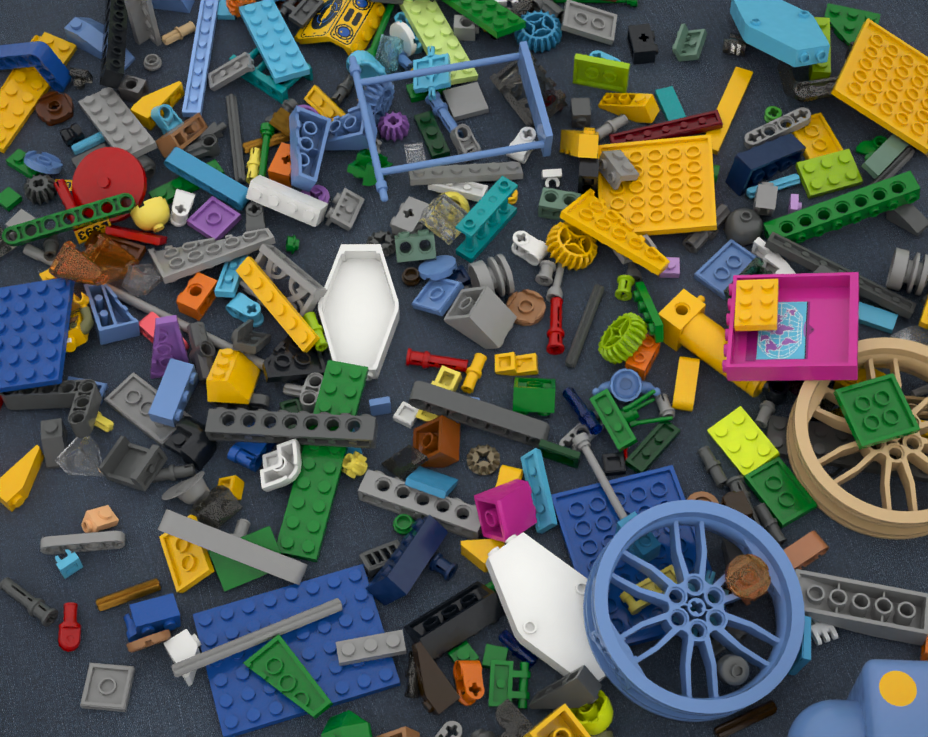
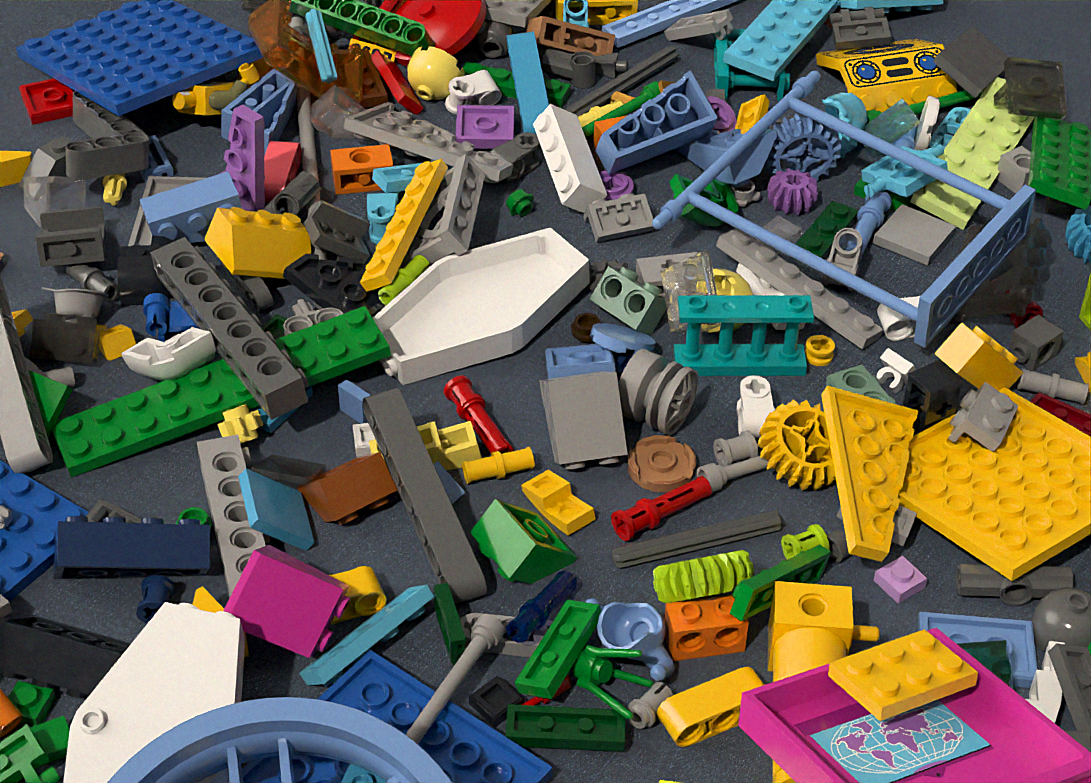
camera: 50 degrees right, 15 degrees down
dark tan gear [467,444,500,475] -> none
none -> medium azure axle [305,9,338,84]

